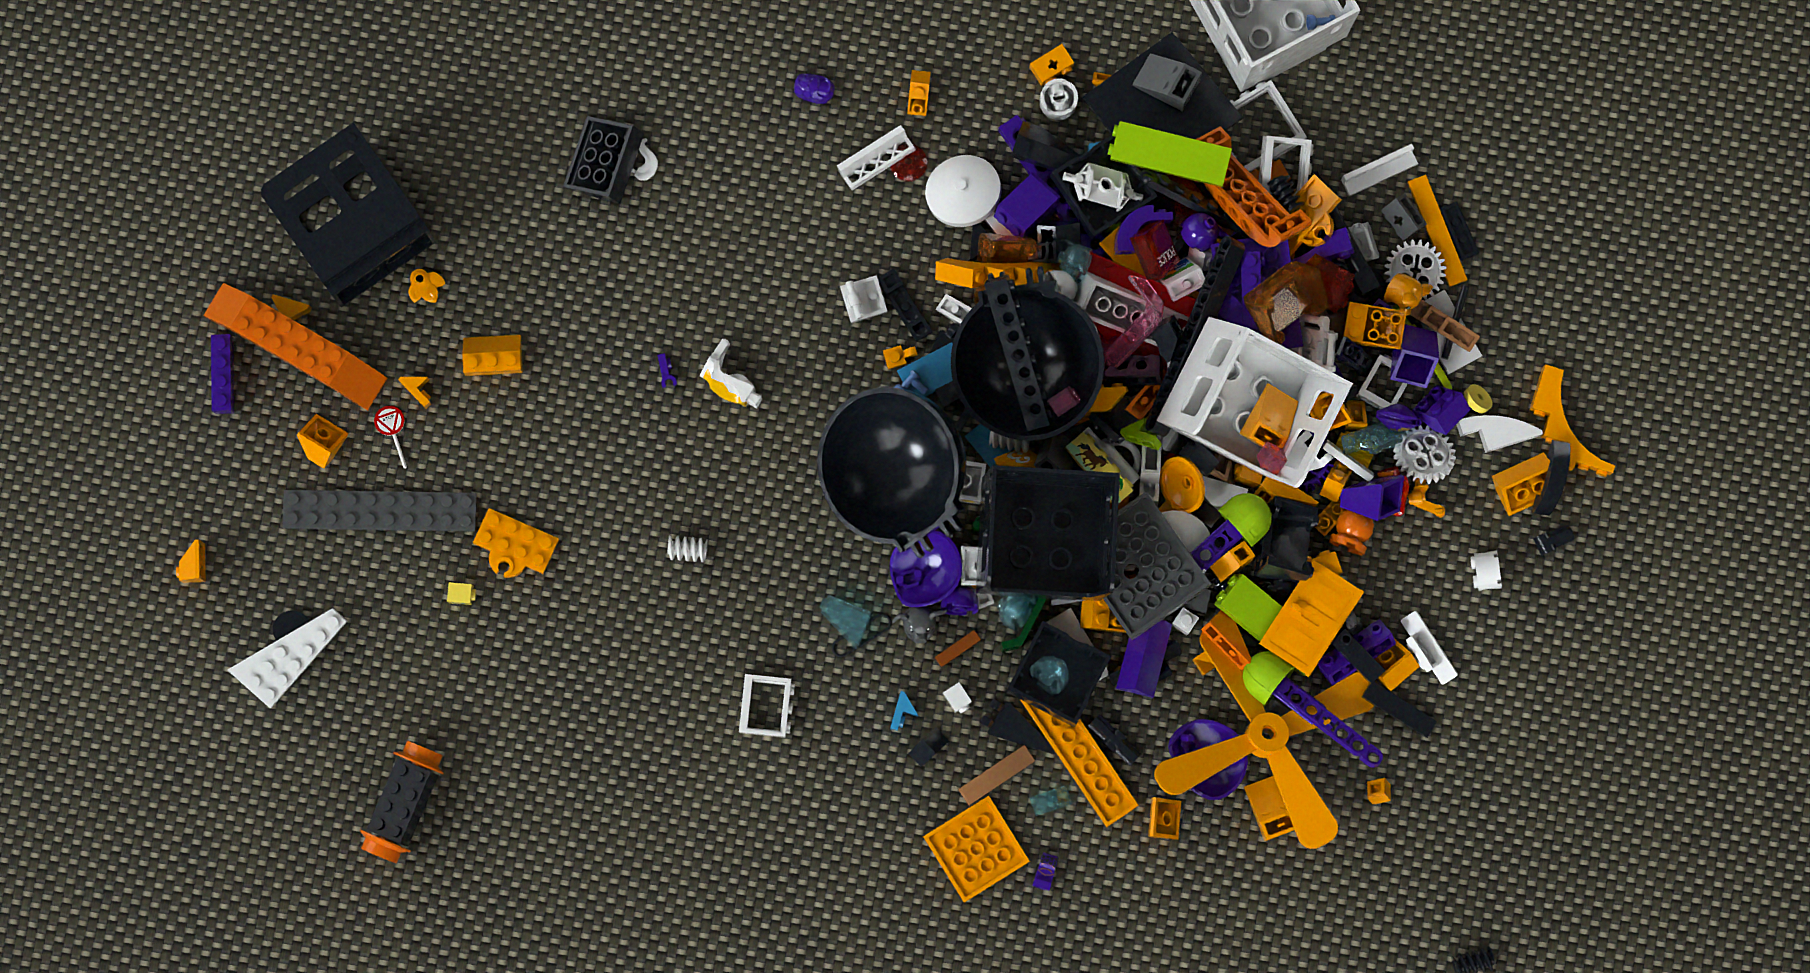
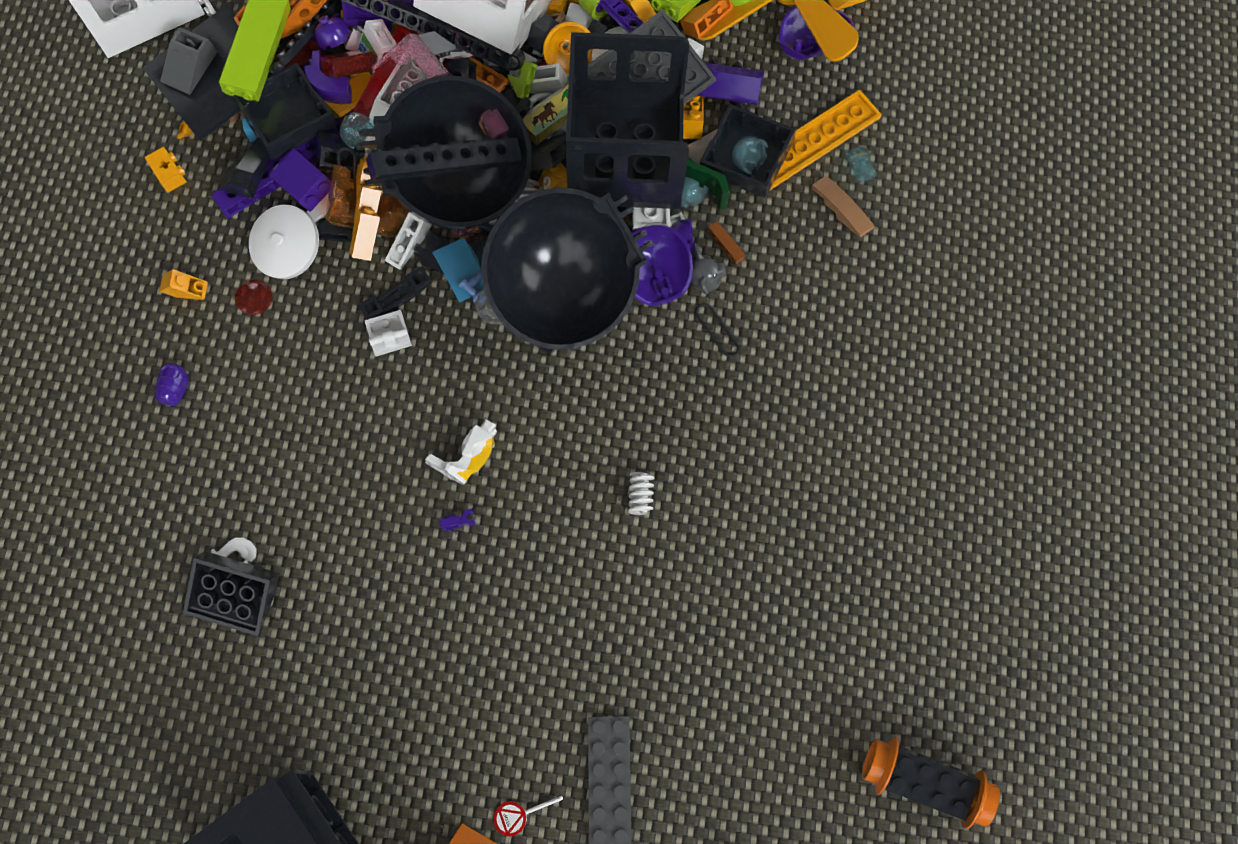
camera: 90 degrees left, 10 degrees down
light orange slope [398,377,432,409] -> none
light orange plate [408,269,445,303] -> none
light yellow brick [447,582,476,605] -> none
light orange slope [462,335,523,376] -> none
light orange plate [473,508,559,578] -> none
white window [739,674,795,738] -> none
clear light blue slope [819,595,872,649] -> none
white fence [837,125,916,190] -> none
light orange plate [883,345,918,370] -> none
dark azure slope [890,691,918,731] -> none
black slope [908,727,949,767] -> none
light orange plate [923,796,1030,902] -> none
white brick [943,682,972,713] -> none
black flag [979,699,1056,754] -> none
dark purple leg [1032,852,1058,891] -> none
white brick [1040,78,1078,120] -> none
white plate [1062,162,1143,212] -> none
black piece [1088,714,1141,766] -> none
light orange slope [1148,797,1181,840] -> none
light orange slope [1192,651,1215,675] -> none

